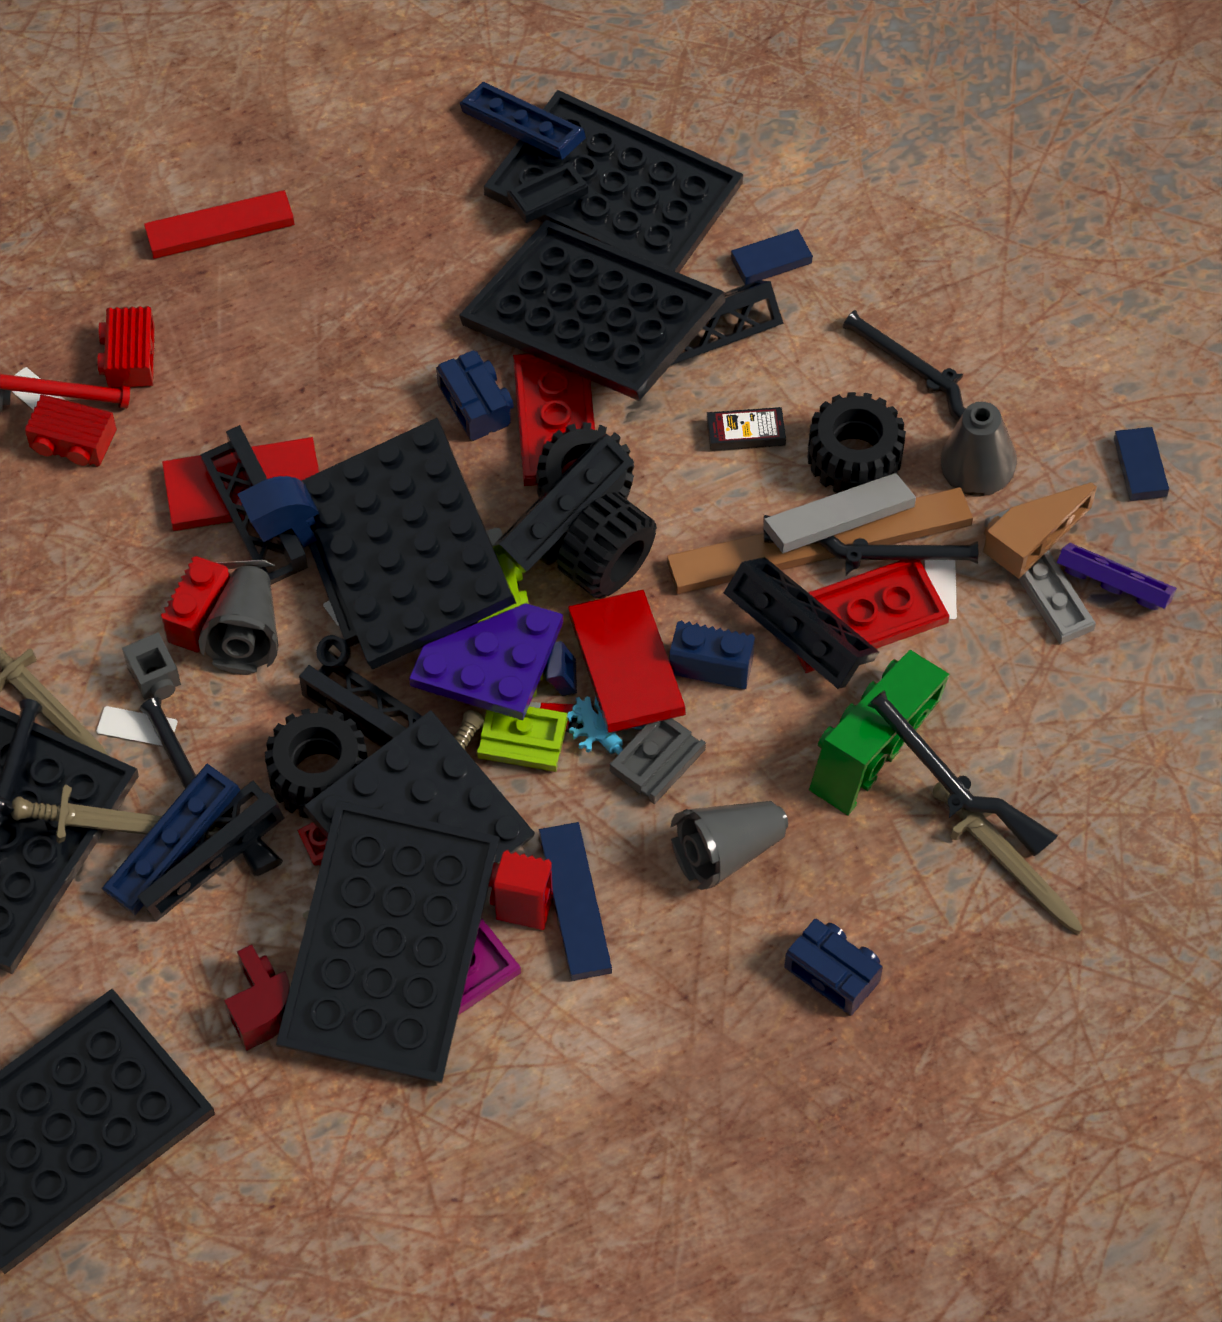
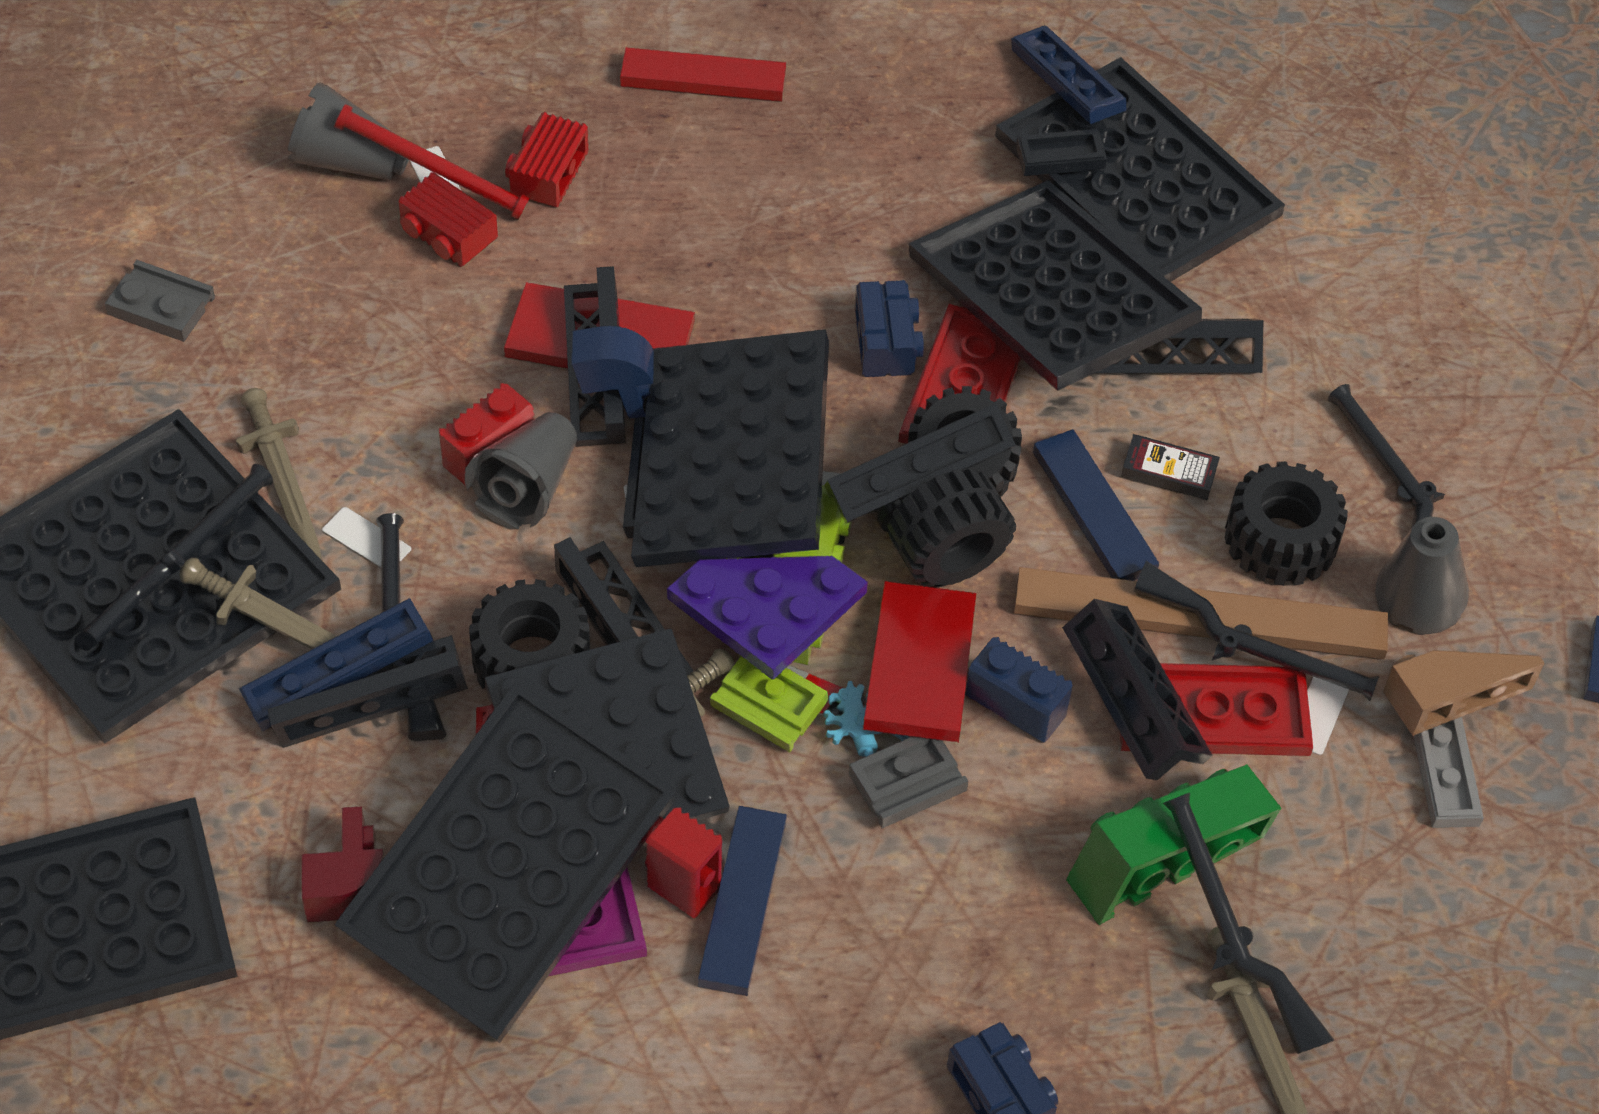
camera: 20 degrees right, 5 degrees down
dark grey brick [122,632,181,700] -> none
sticker [217,560,275,569] -> none
black hinge [316,635,351,668] -> none
dark blue plate [543,641,577,696] -> none
dark grey cone [671,801,788,890] -> none
dark blue tile [731,229,813,285] -> none
light grey tile [763,473,916,553] -> none
dark purple plate [1056,543,1177,610] -> none
none -> dark blue tile [1033,429,1159,581]

